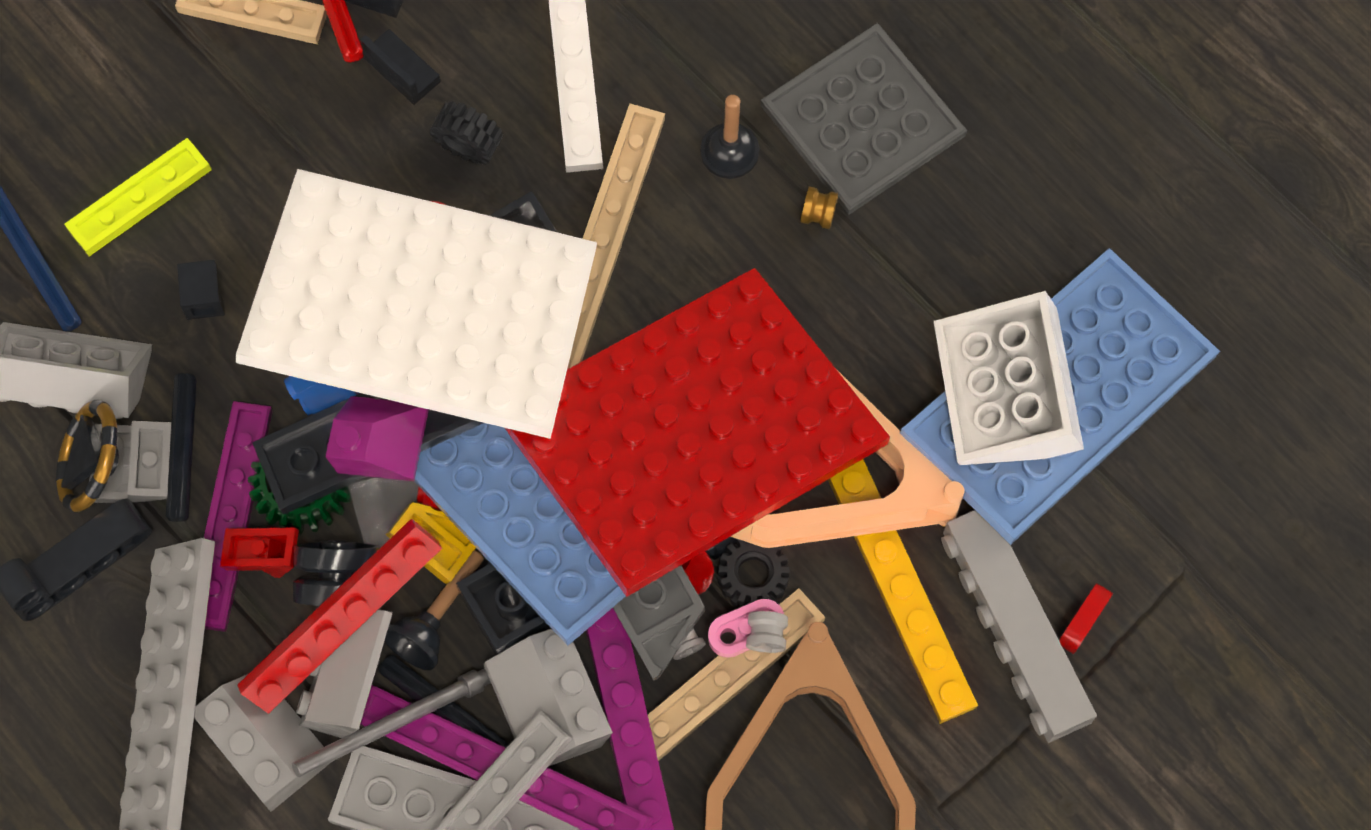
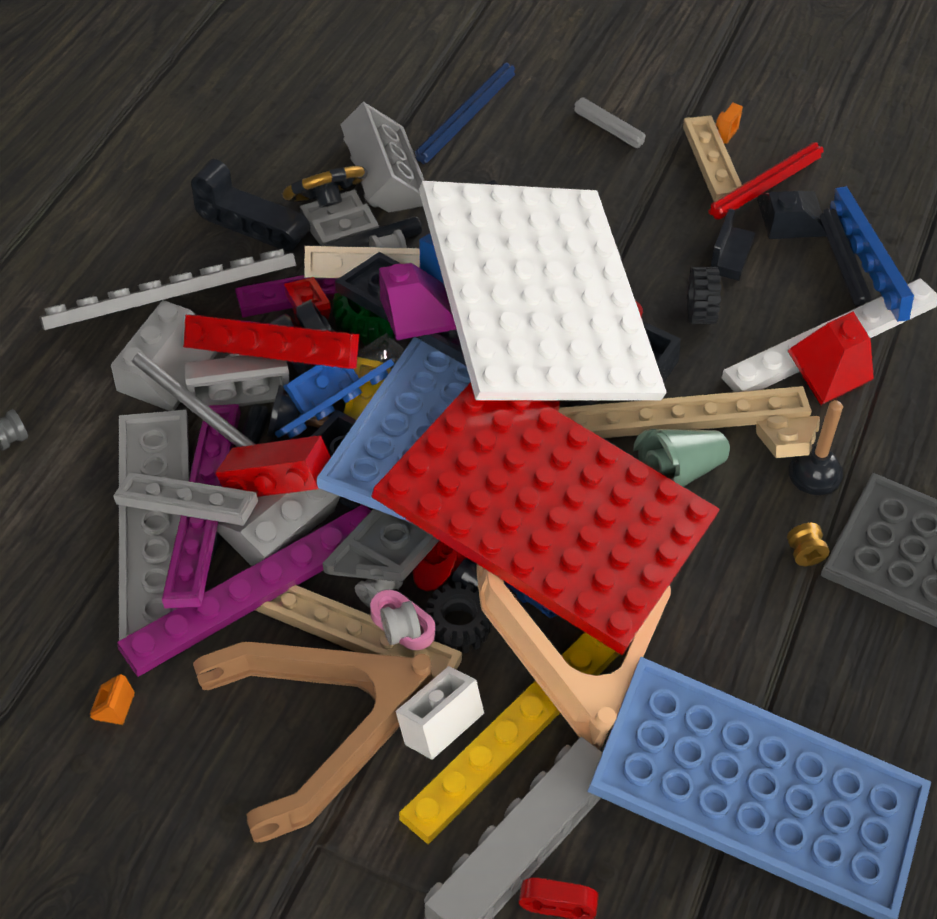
camera: 65 degrees right, 20 degrees down
neon yellow plate [64,138,211,257] -> none
white slope [934,291,1084,465] -> none
none -> red brick [215,435,331,497]
none -> blue bracket [274,359,394,439]
none -> tan plate [304,246,420,278]
none -> light grey bush [369,229,407,248]
none -> white brick [396,666,484,760]
none -> light grey axle [574,98,645,148]
none -> sand green cone [633,429,730,487]
none -> tan wing [756,416,820,458]
none -> red slope [788,311,874,405]

